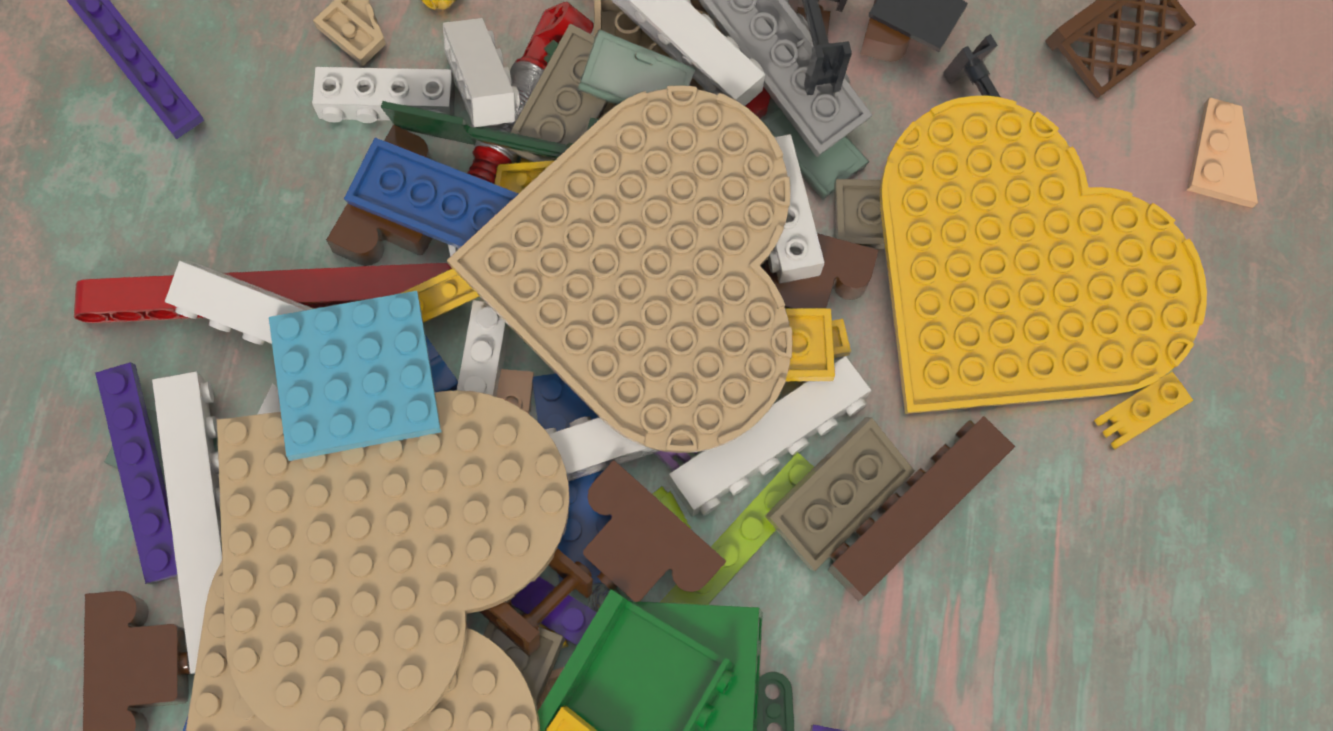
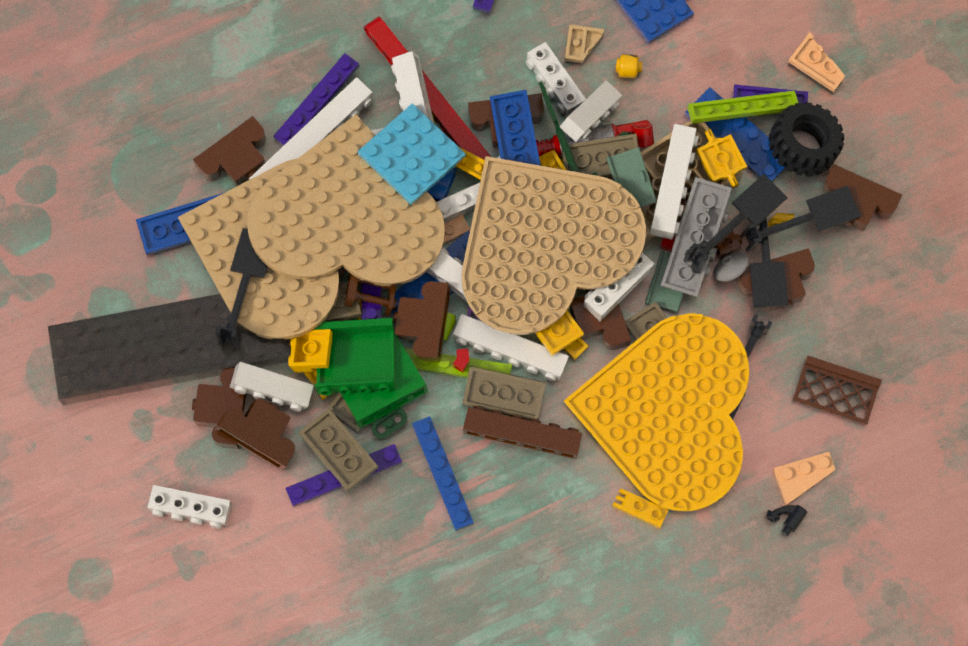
camera: 60 degrees right, 0 degrees up
none -> blue plate [412,416,474,531]
none -> red piece [453,349,469,373]
none -> light grey dish [714,252,749,282]
none -> black plant [765,505,808,537]

